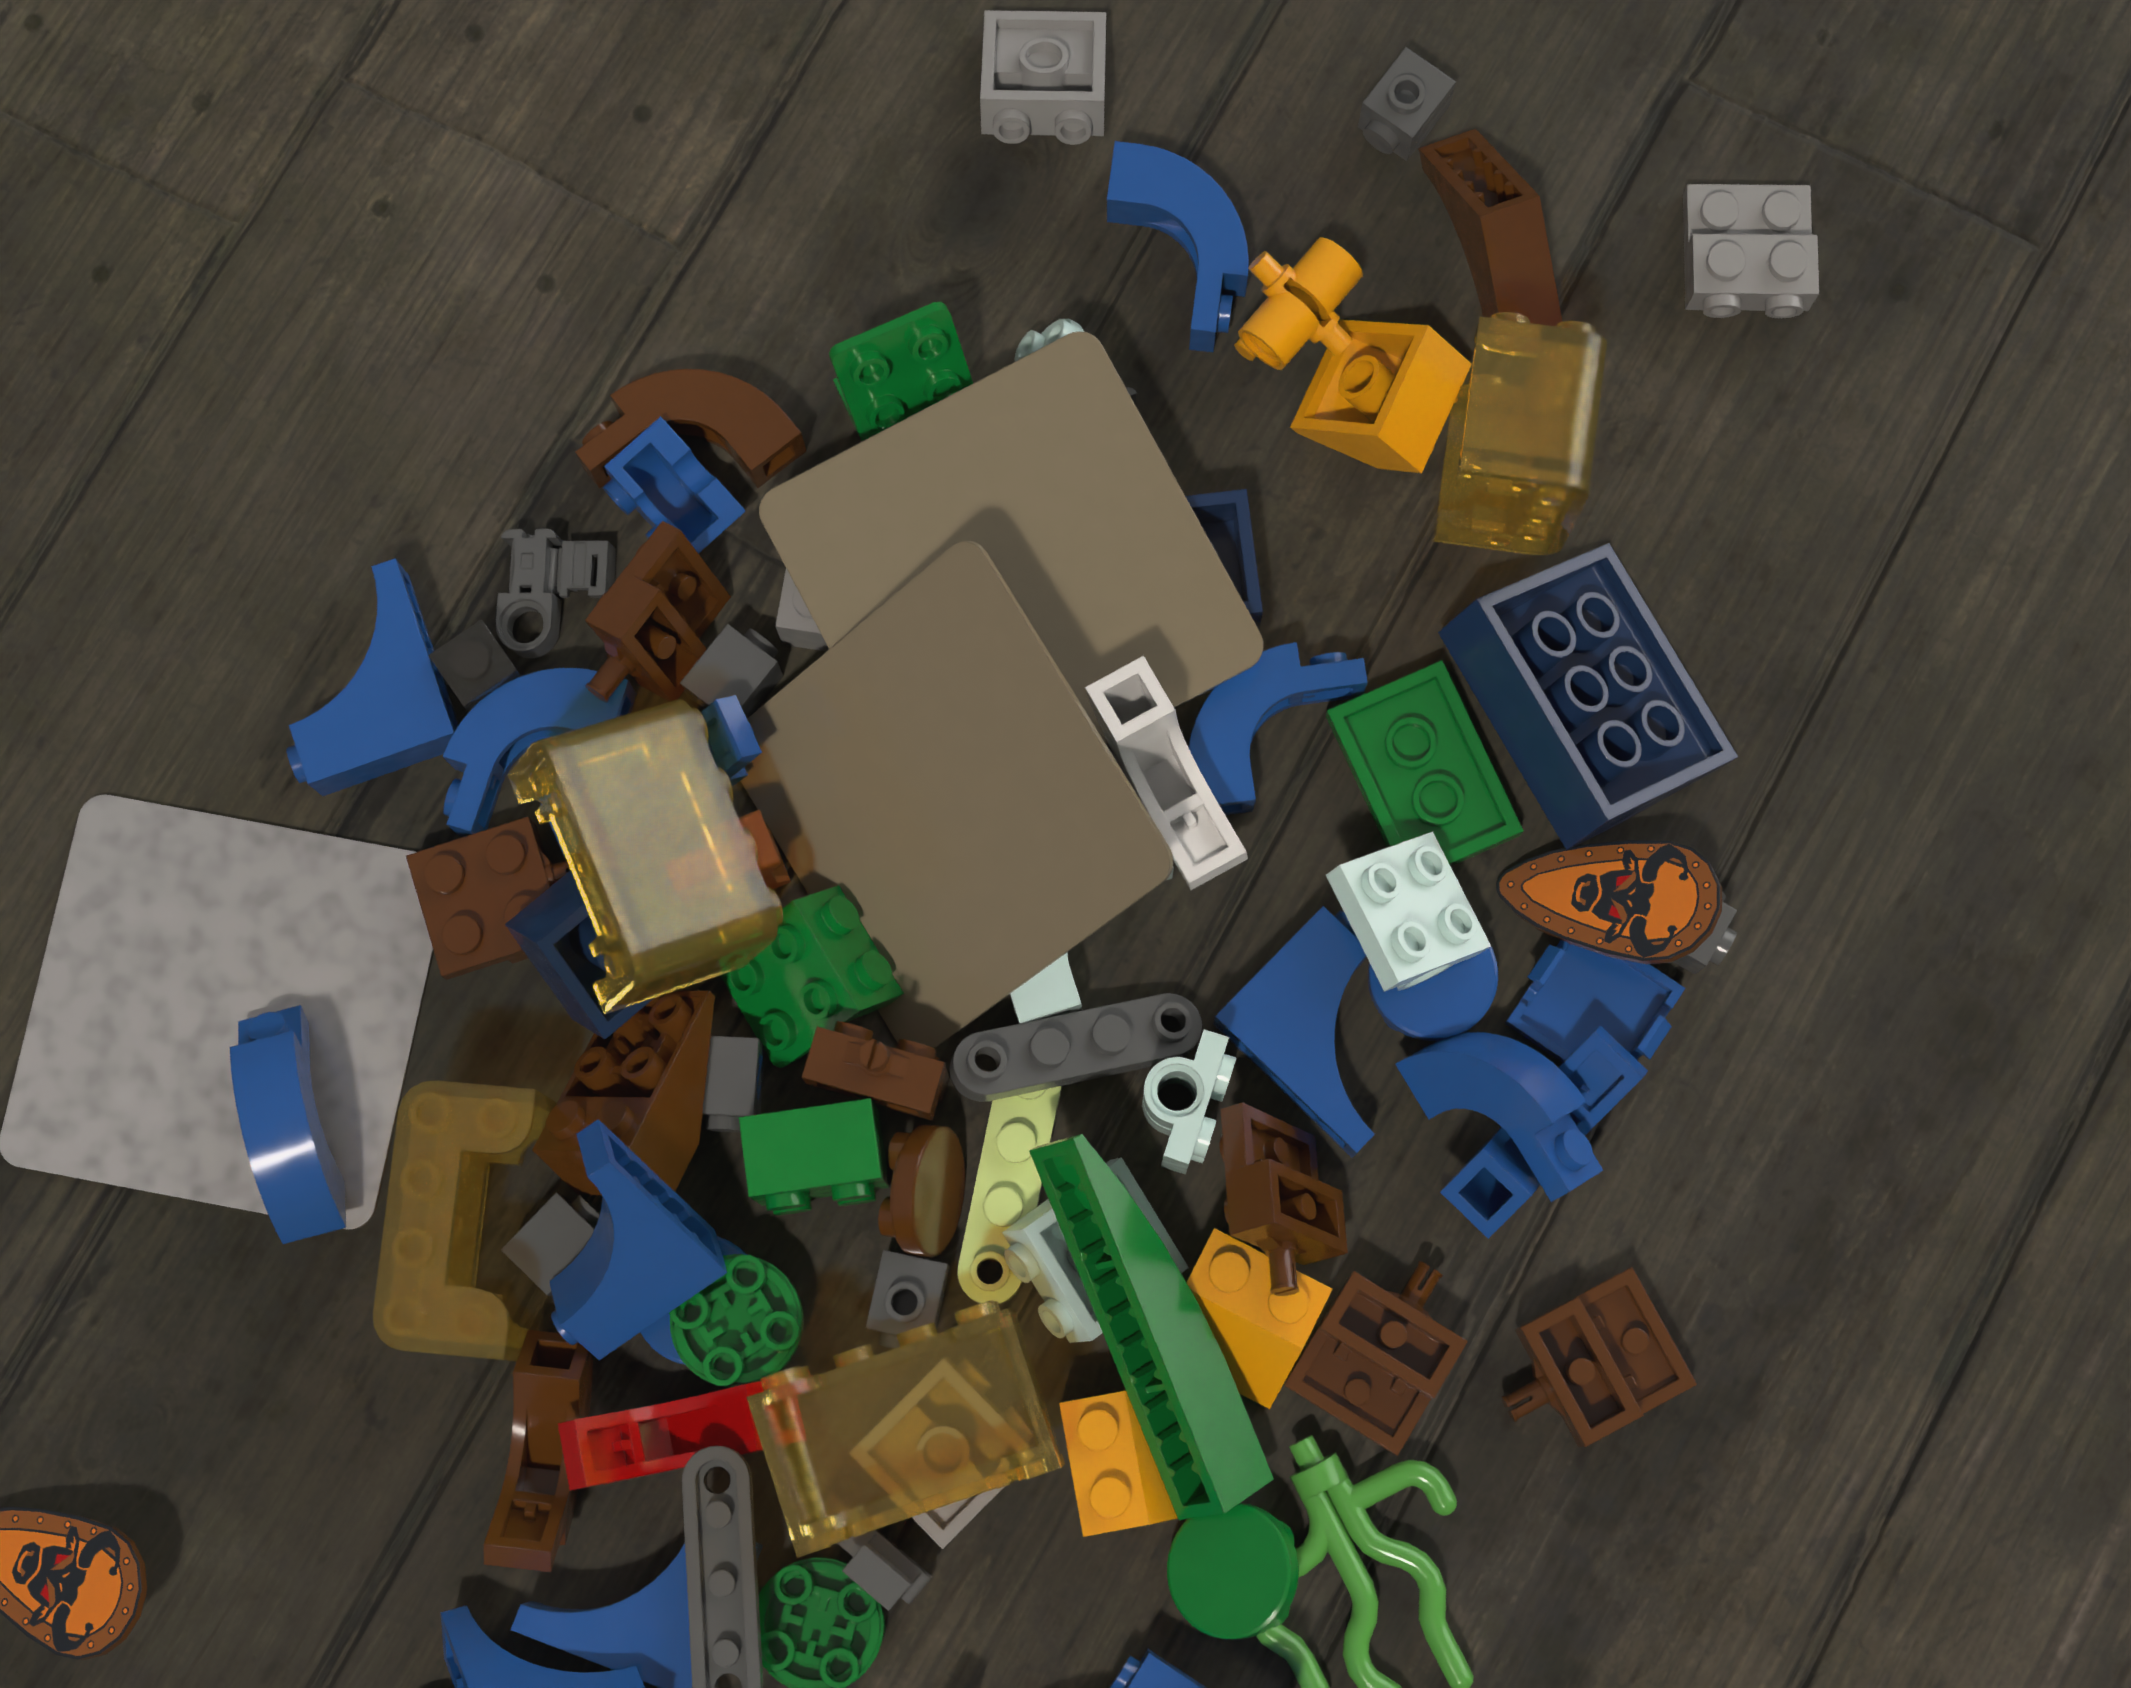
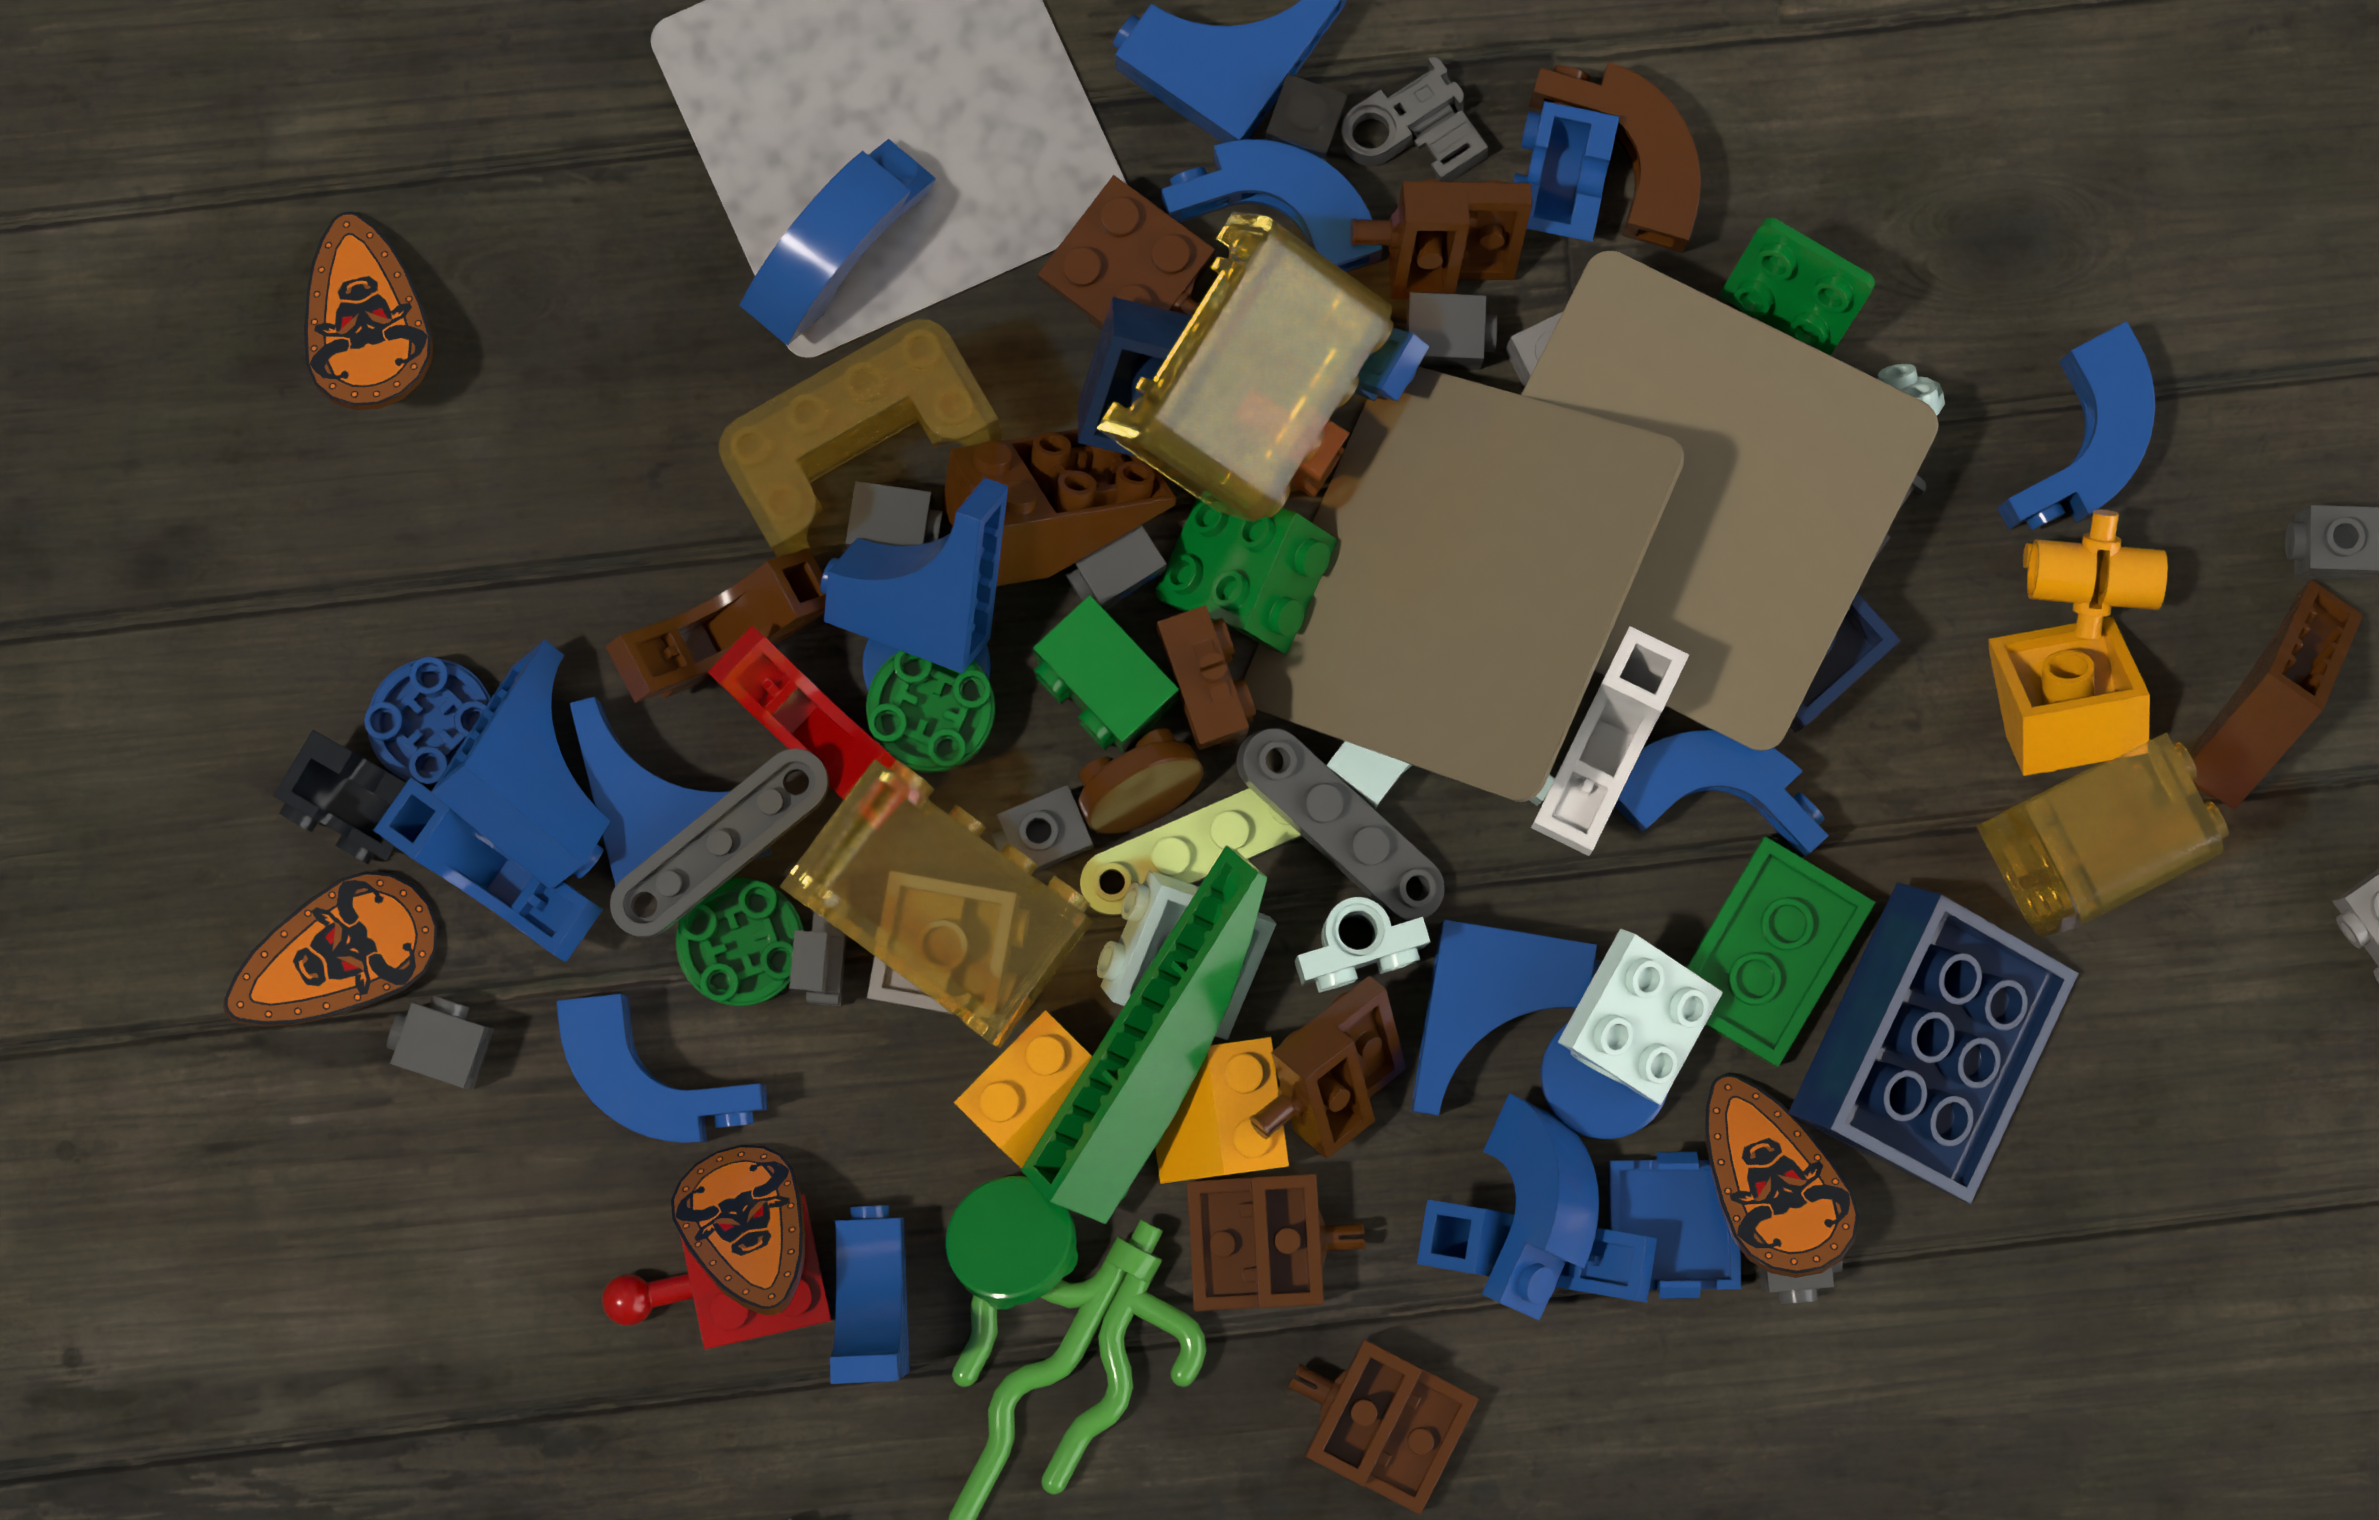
camera: 50 degrees right, 5 degrees up
light grey plate [980,10,1106,145] -> none

